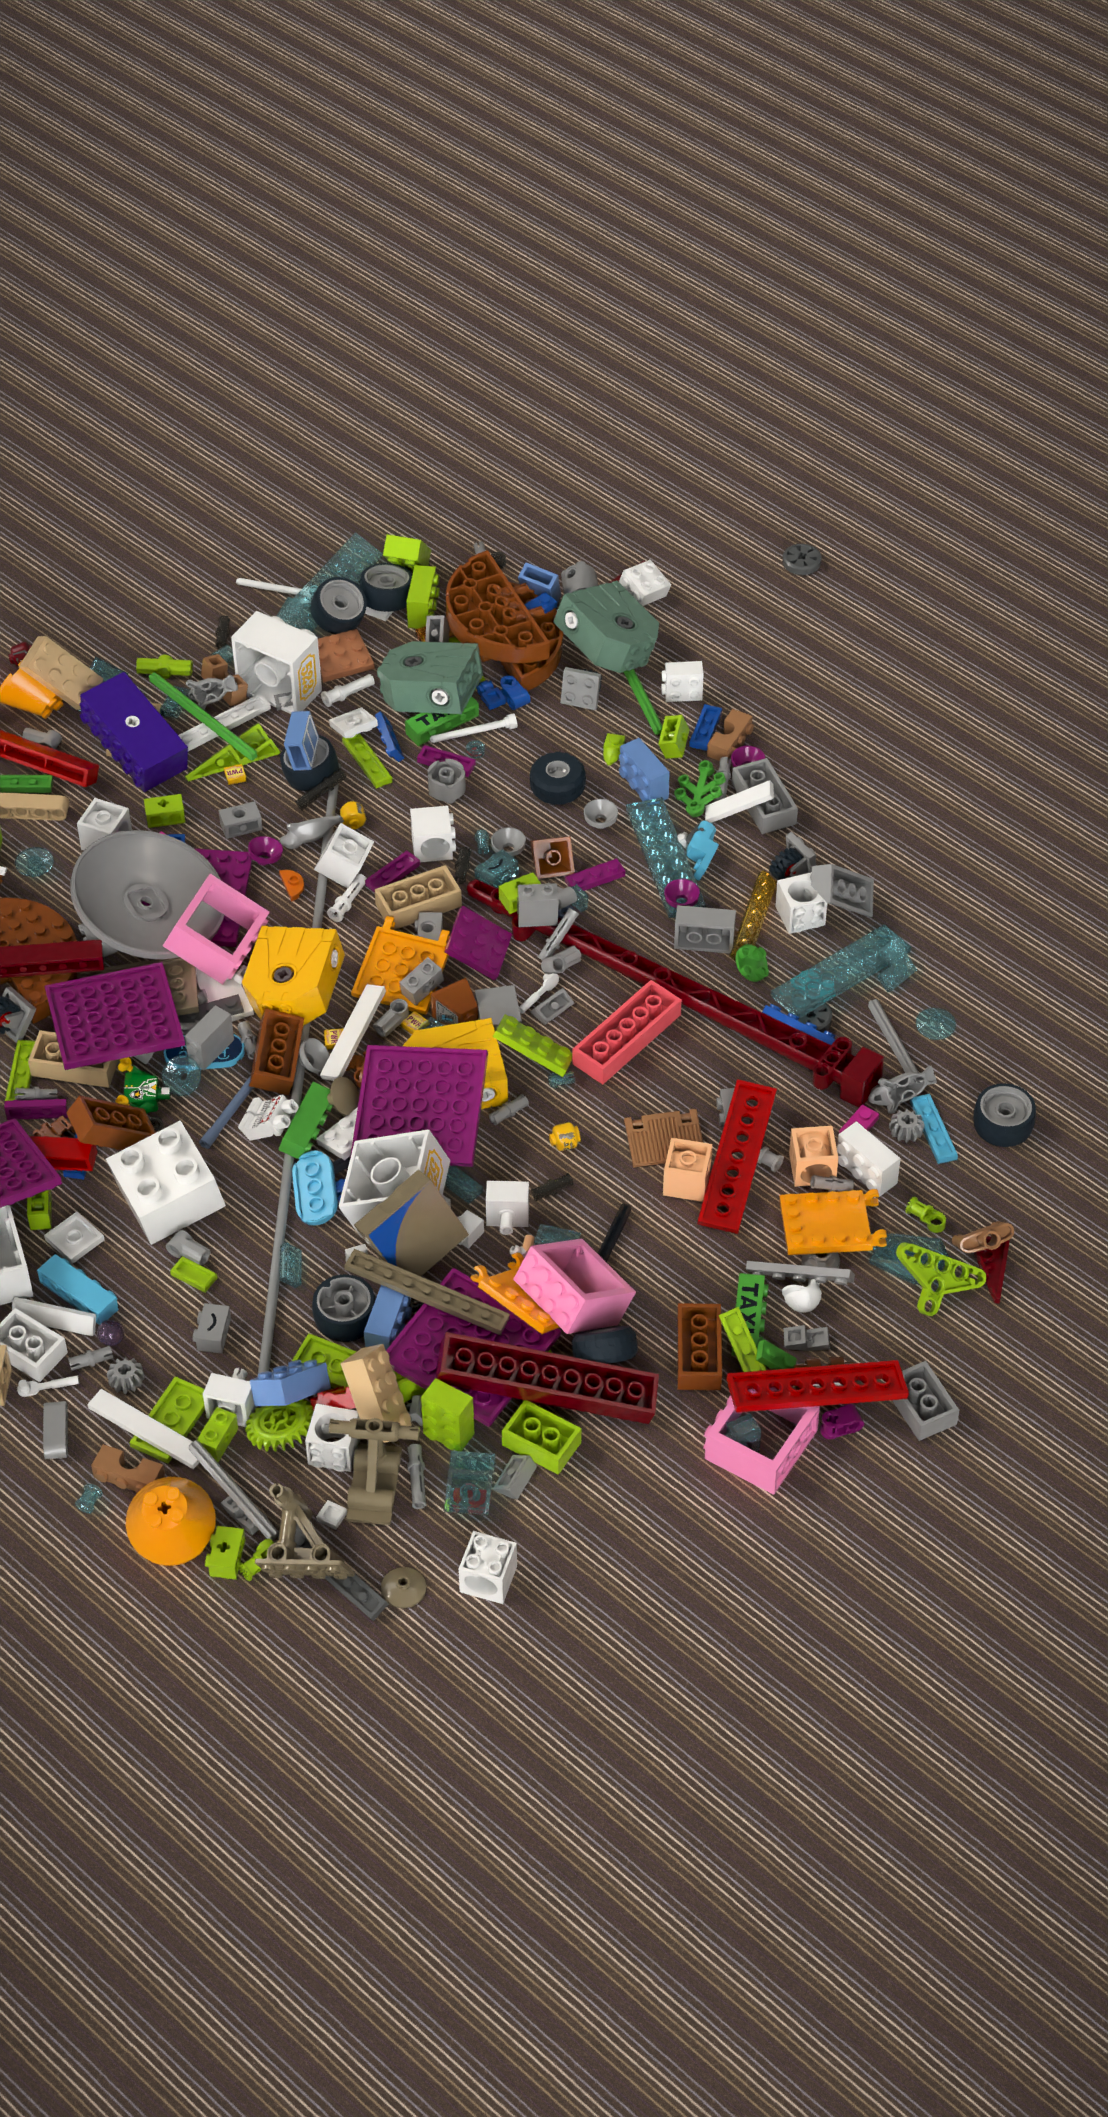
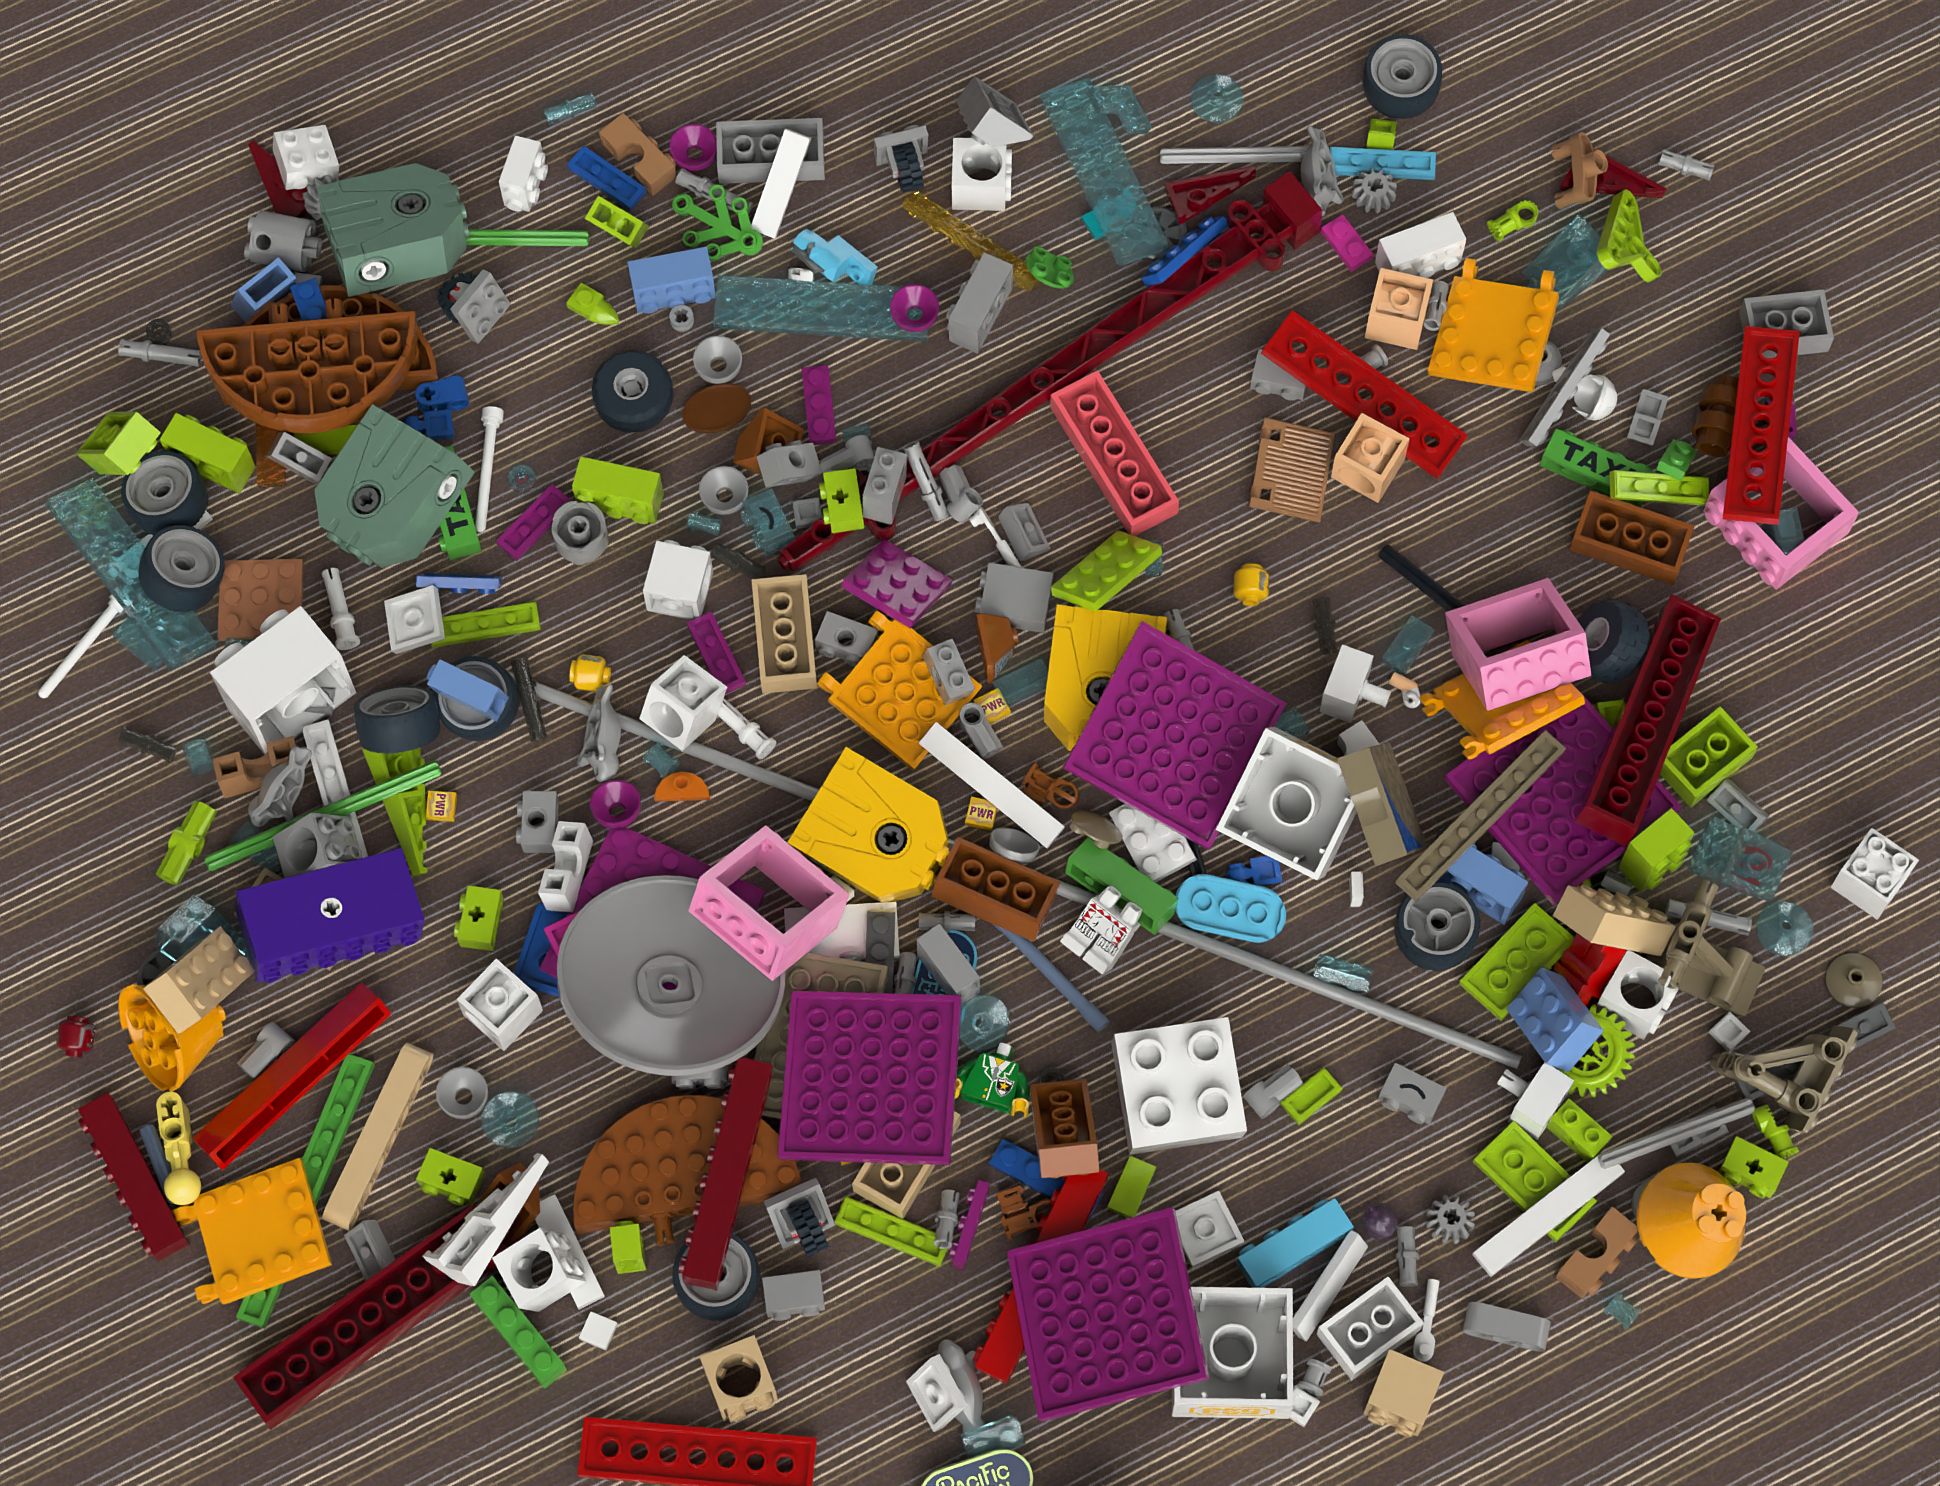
camera: 70 degrees left, 20 degrees up
none -> light grey brick [273,813,362,878]
none -> black wheel [354,685,440,754]
none -> light grey piece [436,1067,488,1119]
none -> white arch [538,821,593,912]
none -> clear light blue axle [543,94,597,126]
none -> lime brick [572,456,664,524]
none -> clear light blue bush [643,743,680,779]
none -> light grey bush [669,305,694,332]
none -> reddish brown piece [682,383,751,434]
none -> light grey brick [757,440,822,488]
none -> lime tile [1107,1156,1156,1219]
none -> dark red wing [1165,166,1256,224]
none -> lime slope [1367,118,1397,150]
none -> light grey pin [1659,149,1715,181]
none -> clear light blue dish [1756,901,1813,956]

